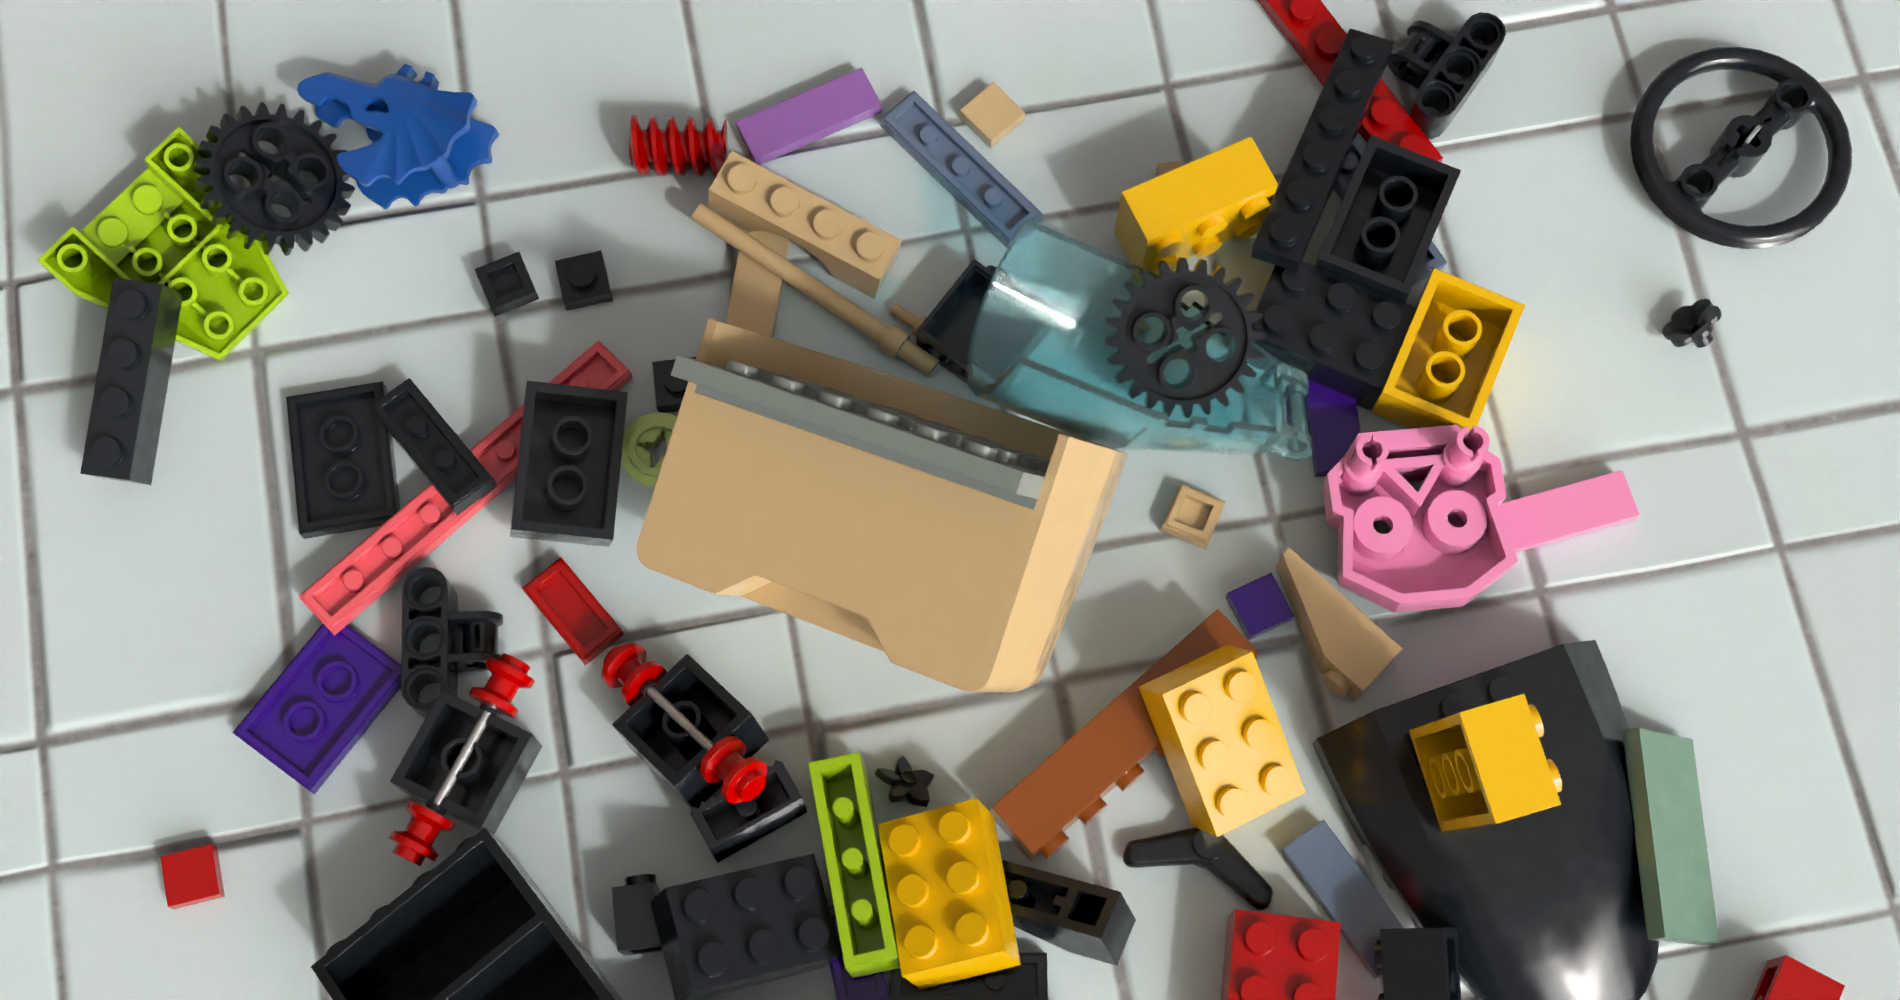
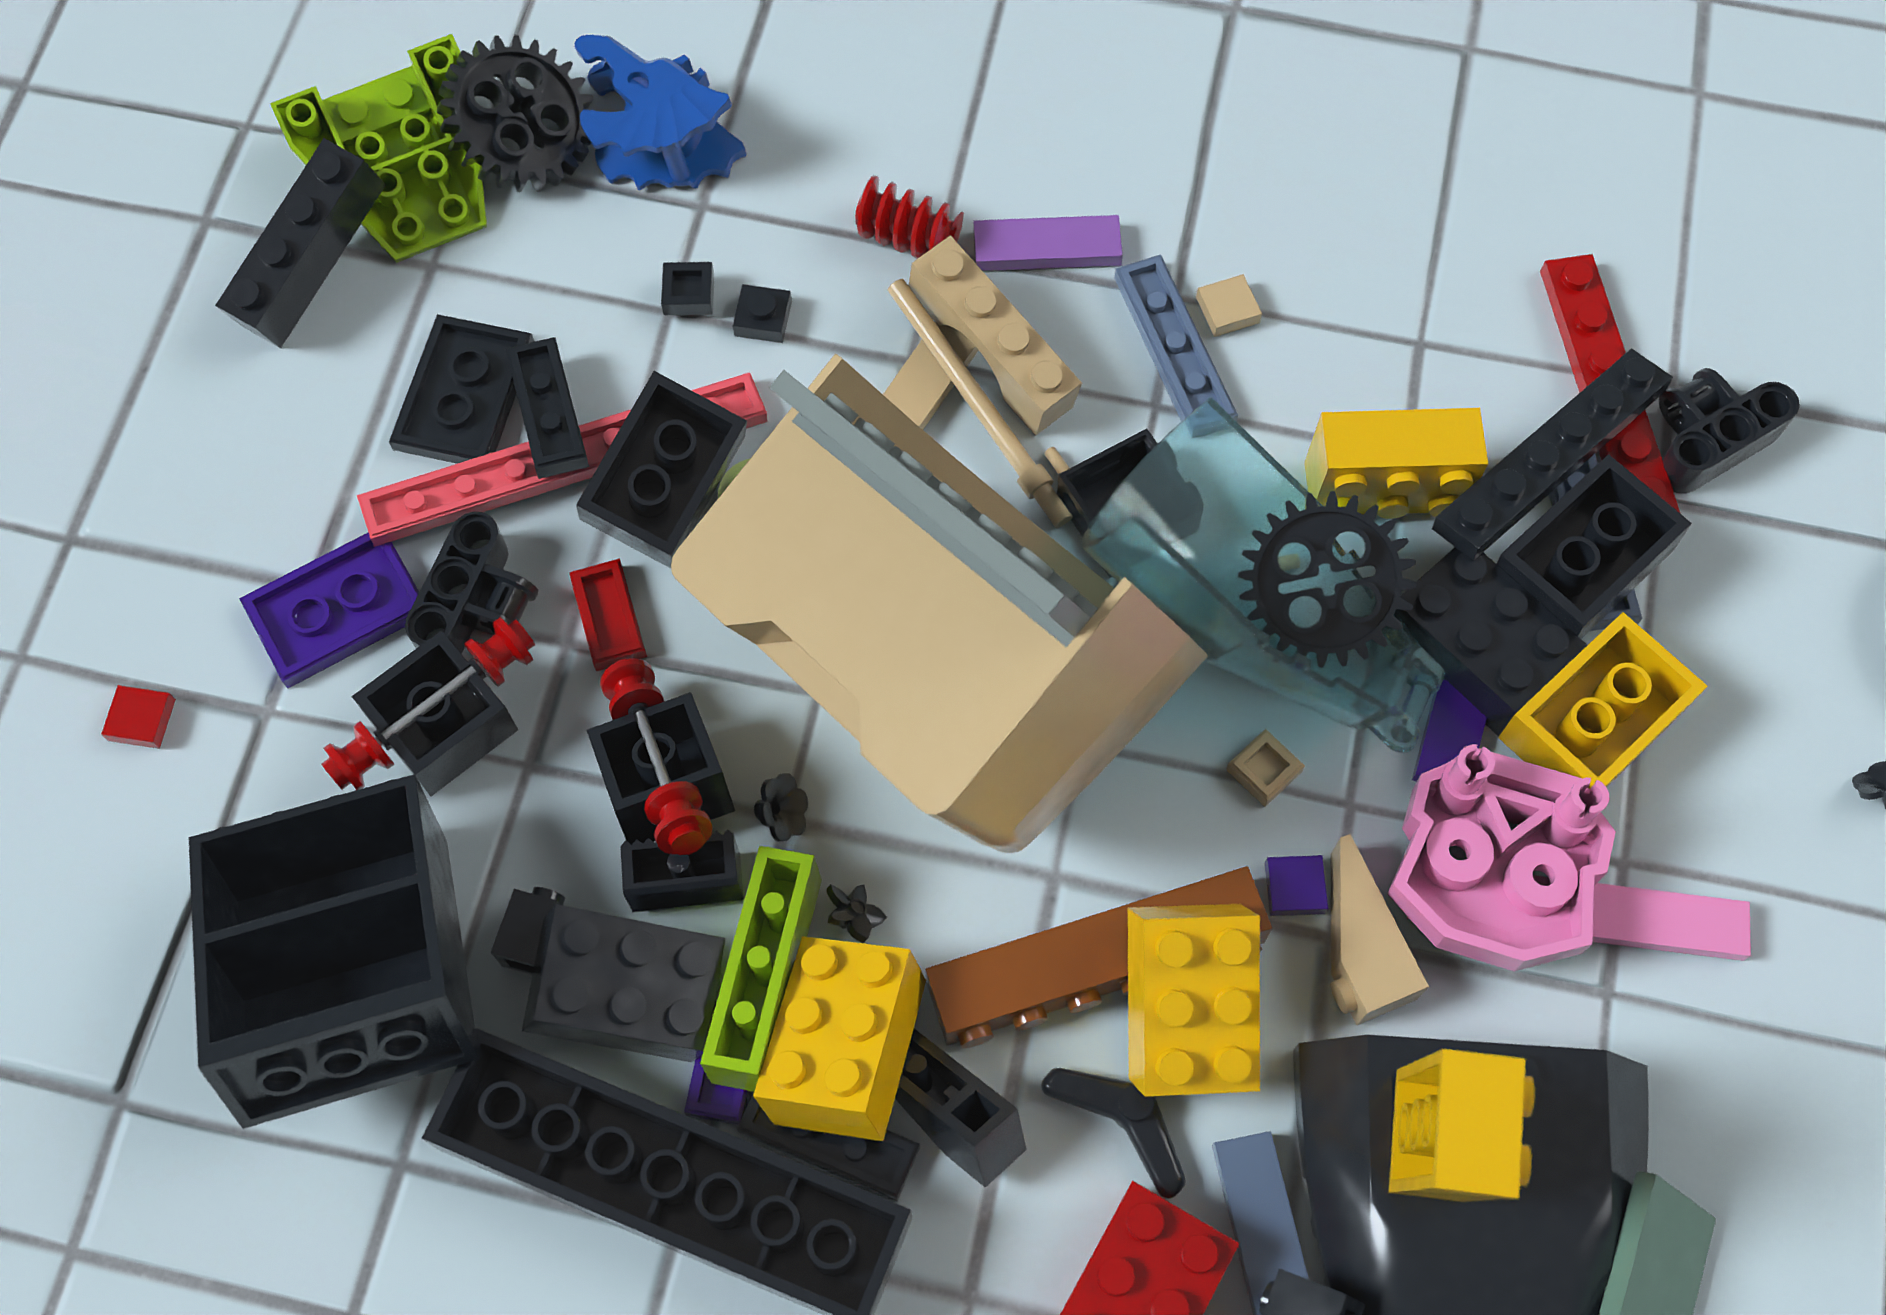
camera: 25 degrees right, 5 degrees down
none -> black plant [754,773,808,842]

